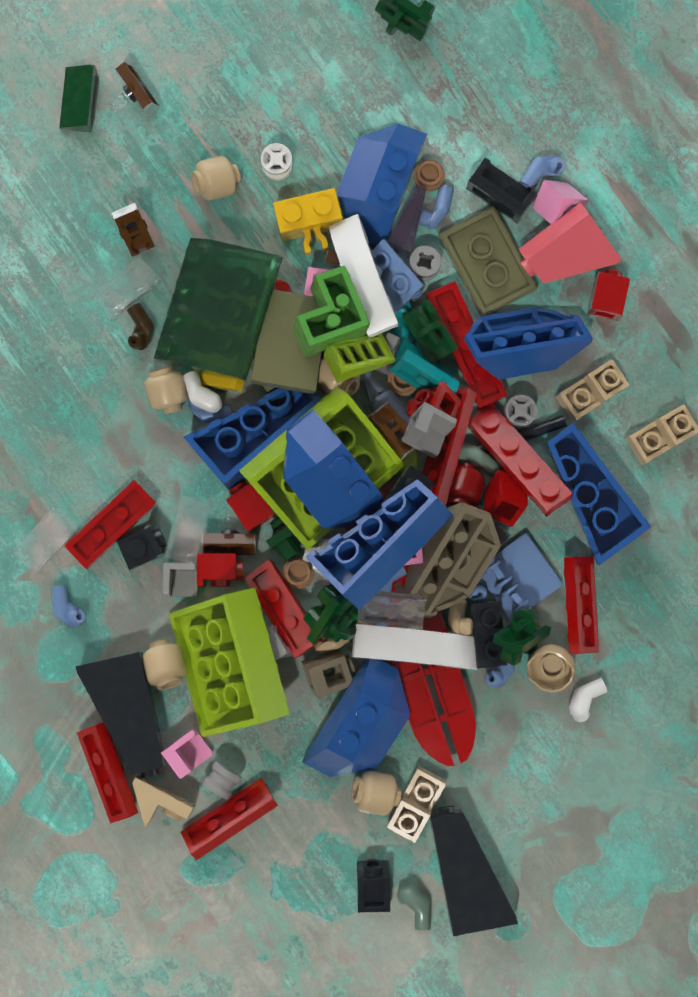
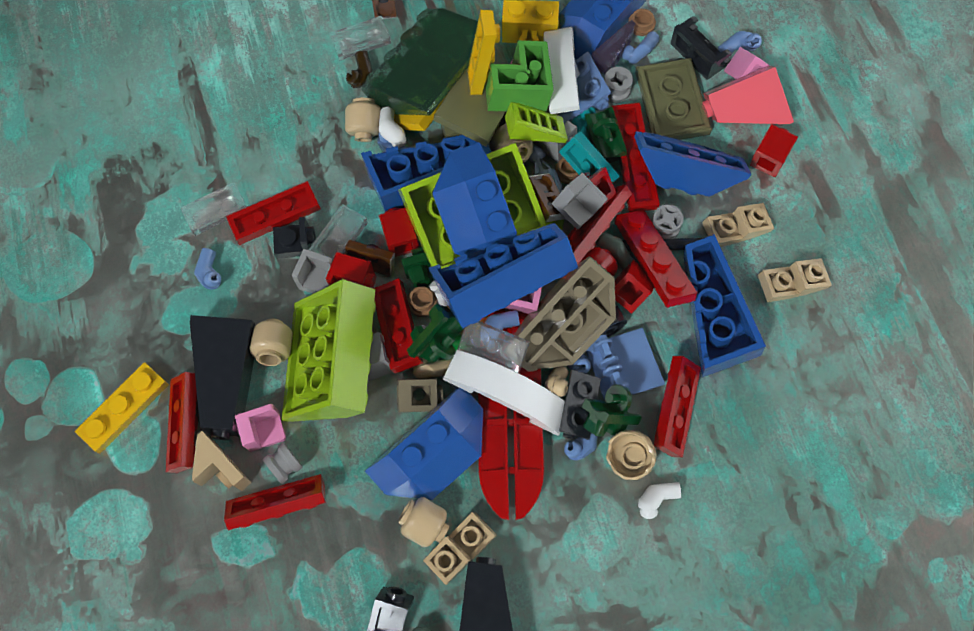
camera: 25 degrees right, 15 degrees down
none -> yellow plate [74,362,170,454]
none -> yellow plate [467,10,500,95]

